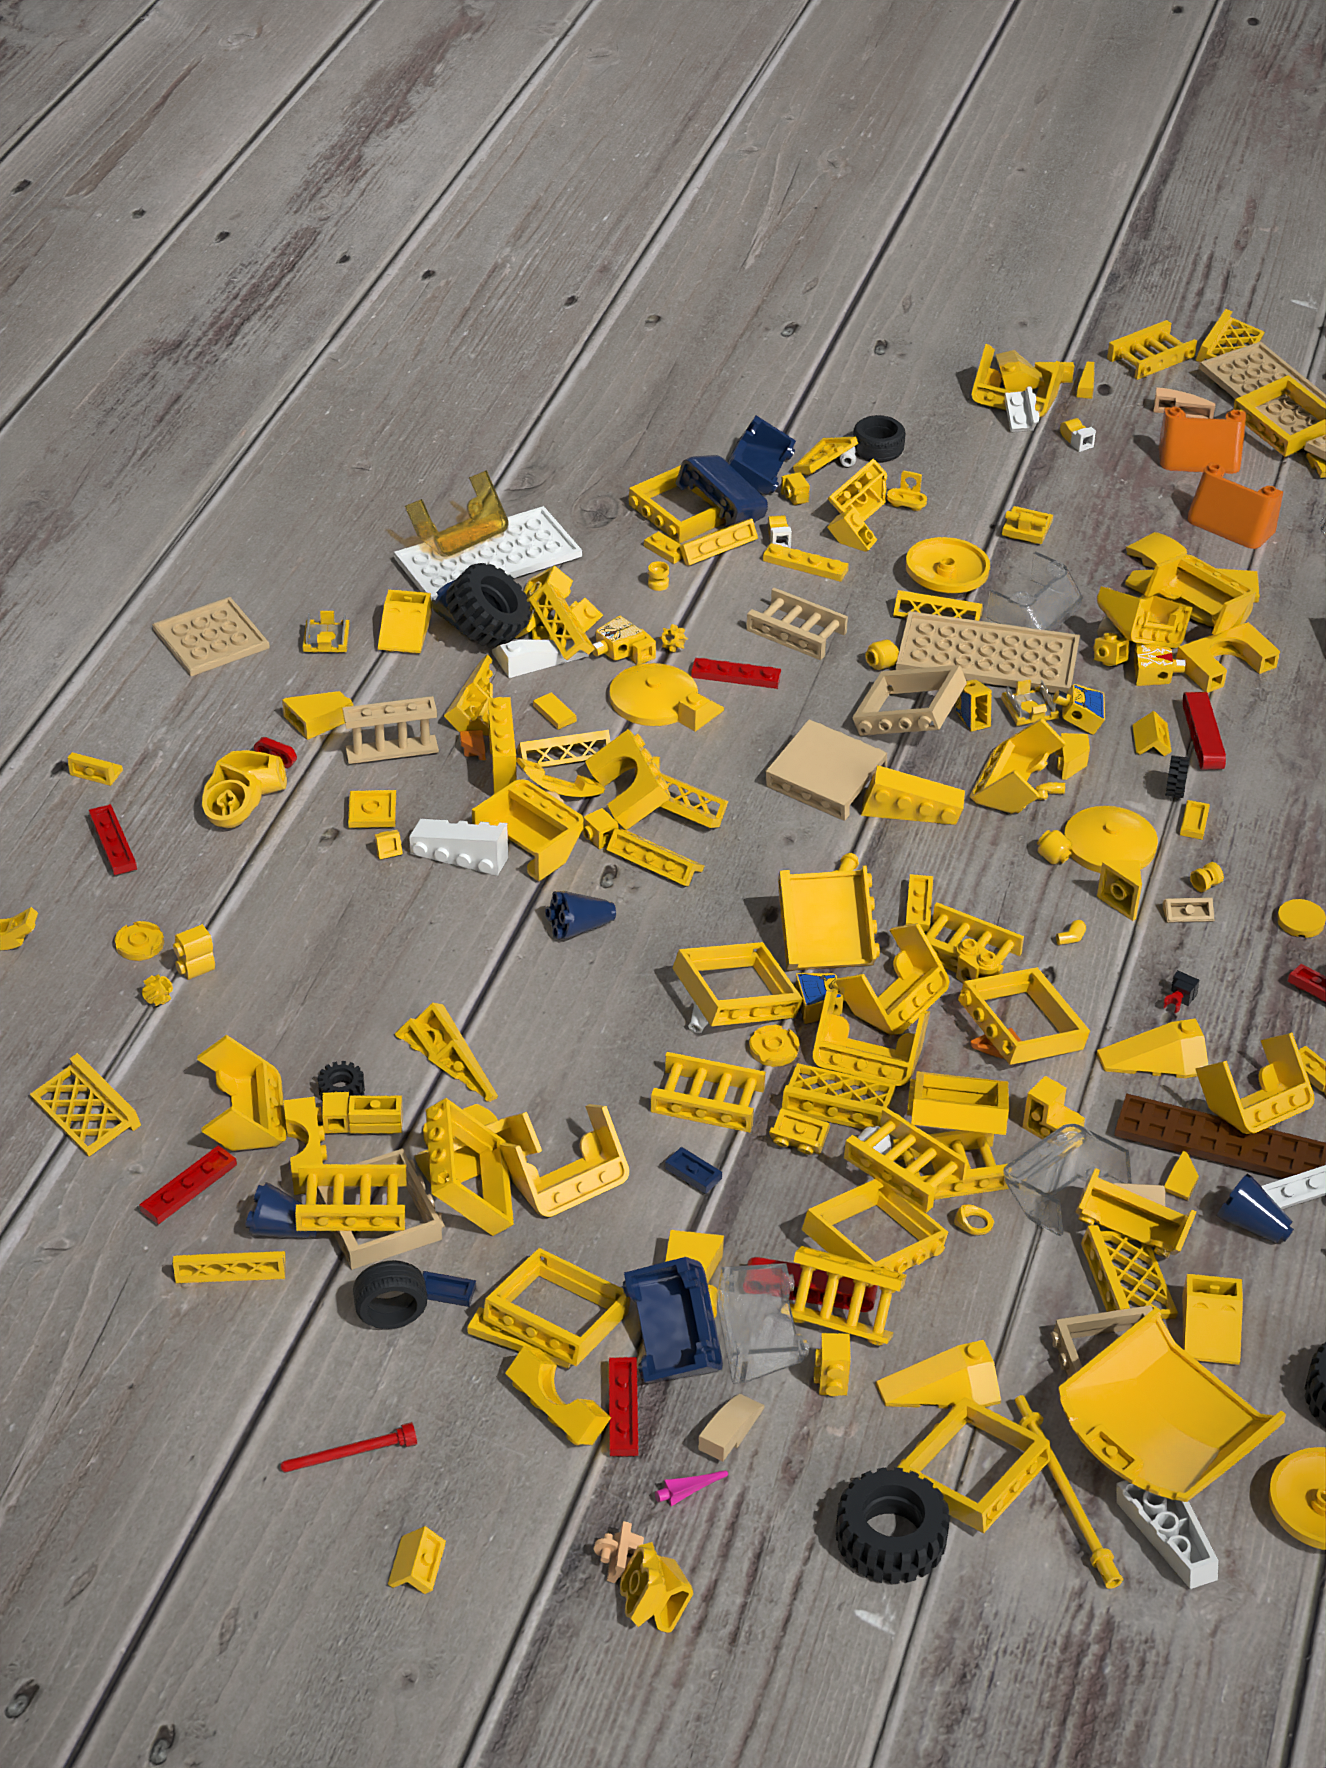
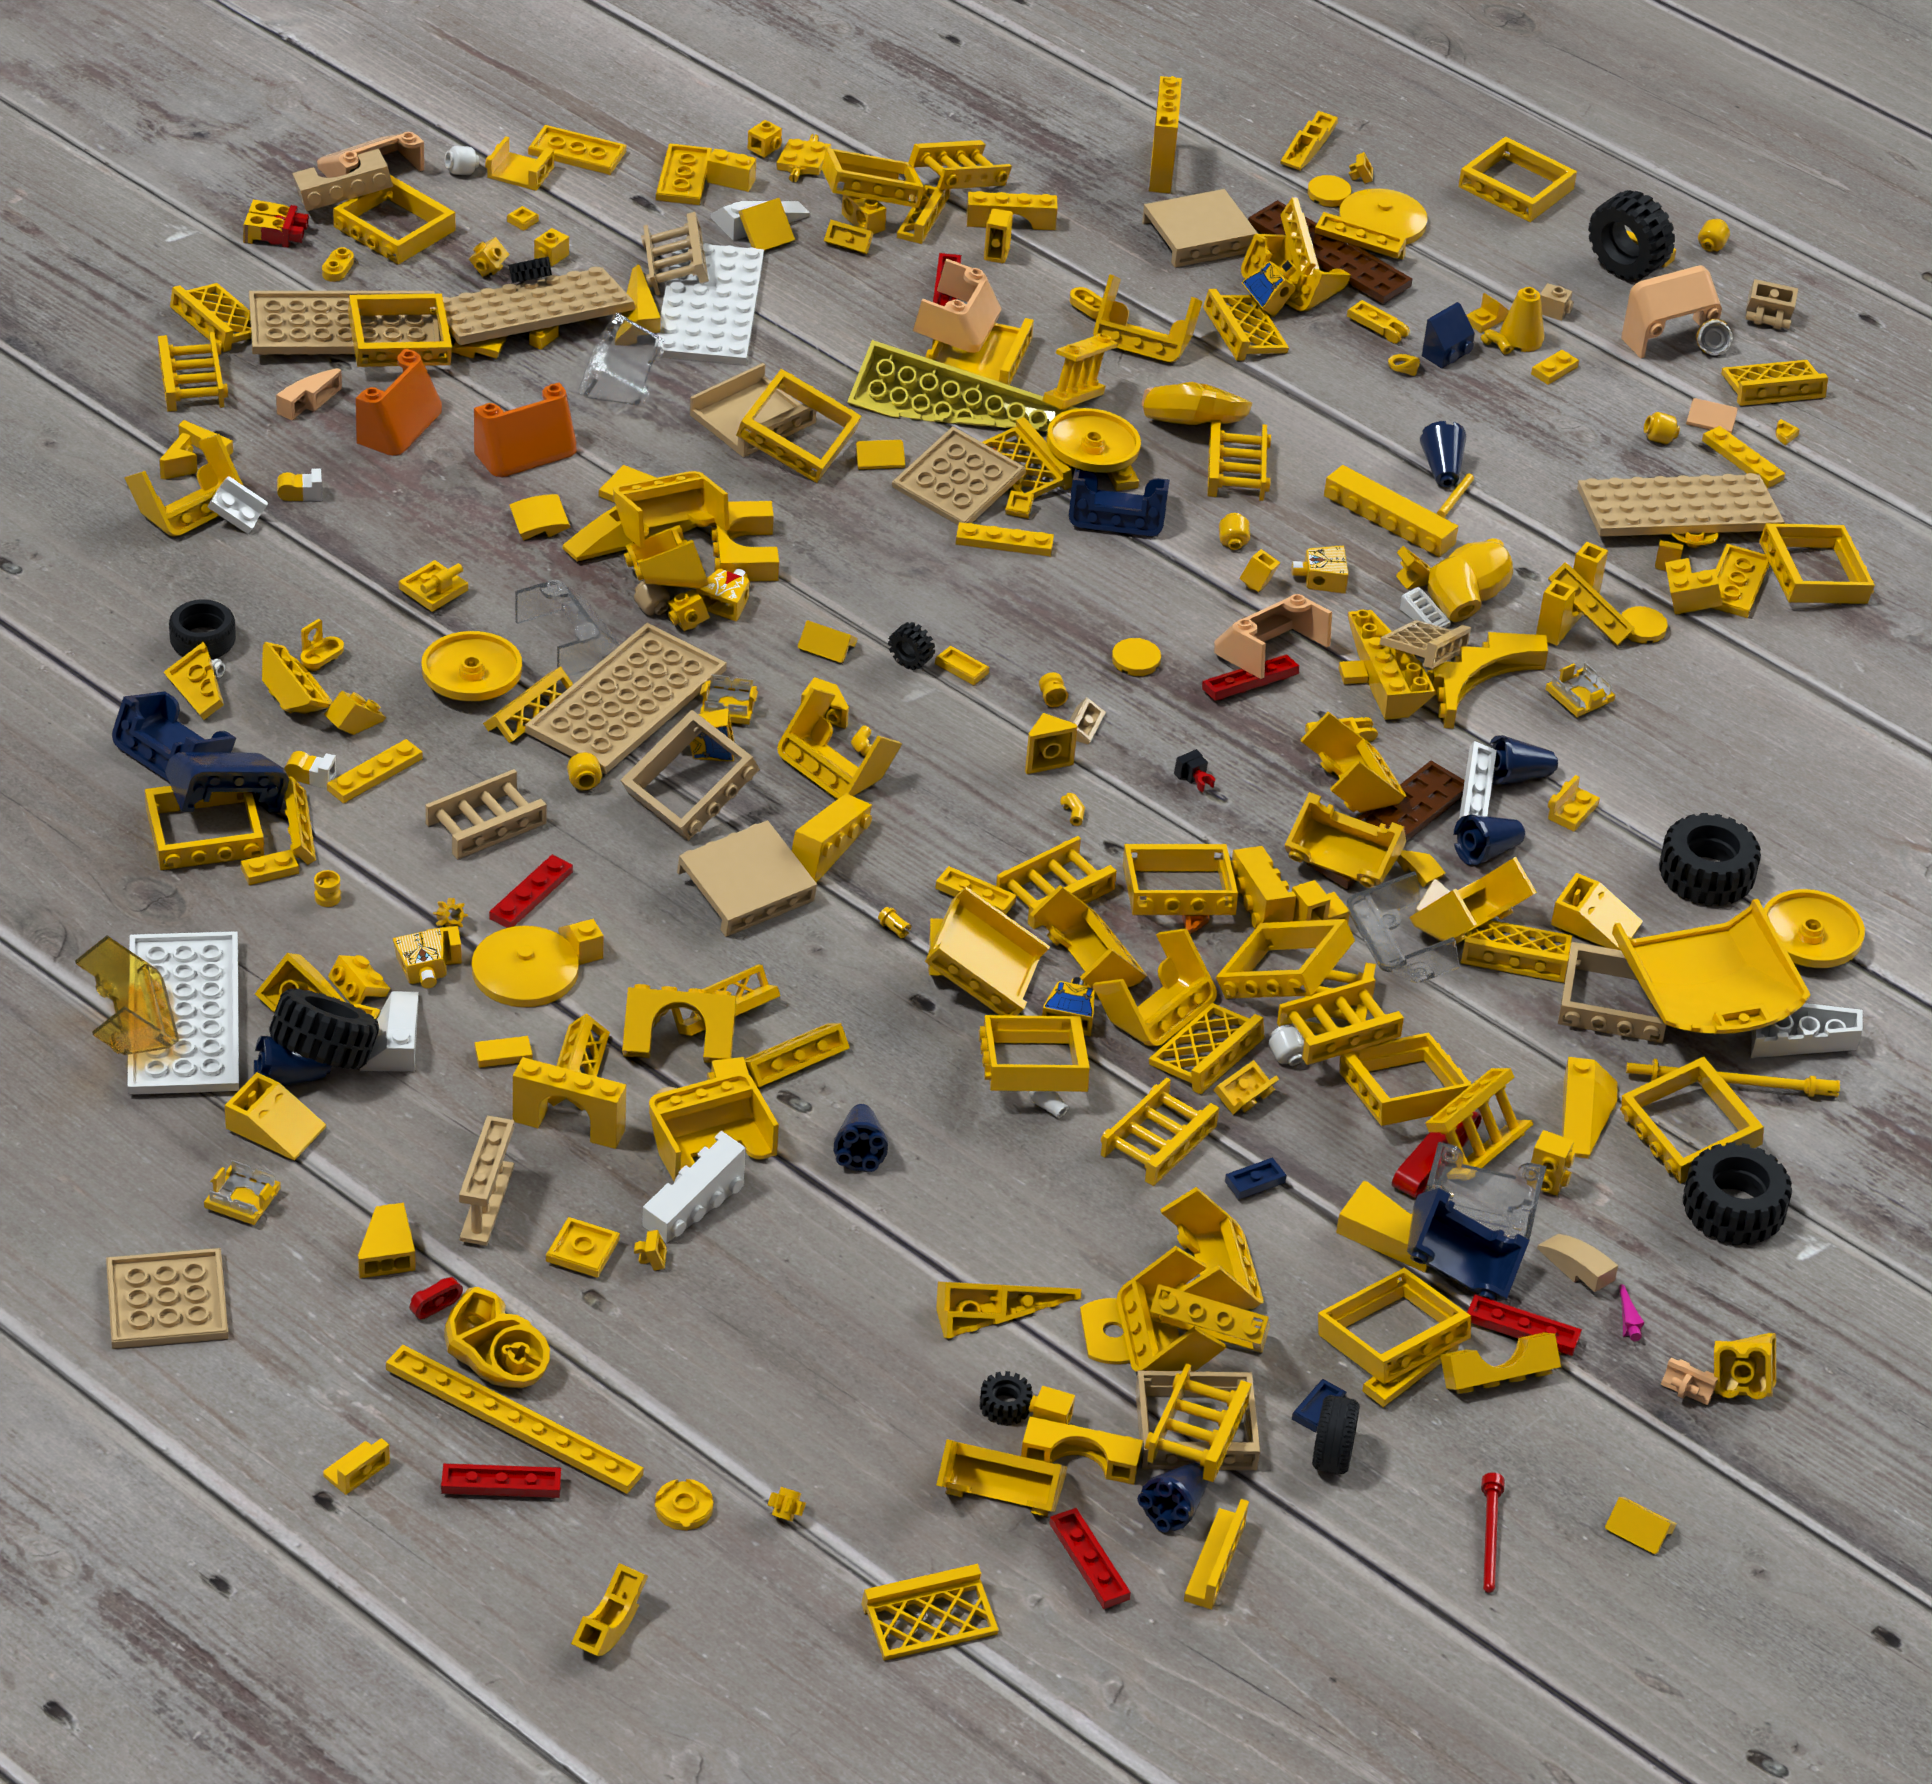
camera: 70 degrees left, 0 degrees up
yellow brick [173,924,215,980] -> none
yellow brick [349,1095,403,1134] -> none
yellow wedge [444,654,493,736] -> none
orange slope [460,730,486,760] -> none
yellow slope [516,758,605,797] -> none
yellow fence [528,582,595,660] -> none
yellow tile [749,1025,799,1067] -> none
yellow brick [781,472,810,505] -> none
yellow piece [954,1204,994,1235] -> none
yellow bracket [956,939,1000,983] -> none
yellow wedge [996,350,1045,392] -> none
yellow head [1037,830,1072,865] -> none
yellow torso [1053,684,1105,735] -> none
yellow dish [1064,806,1158,873] -> none
yellow wedge [1097,1018,1208,1078] -> none
red beam [1182,692,1226,770] -> none
none -> yellow plate [386,1344,644,1494]
none -> yellow wedge [1231,846,1296,928]
none -> yellow windscreen [1285,792,1406,889]

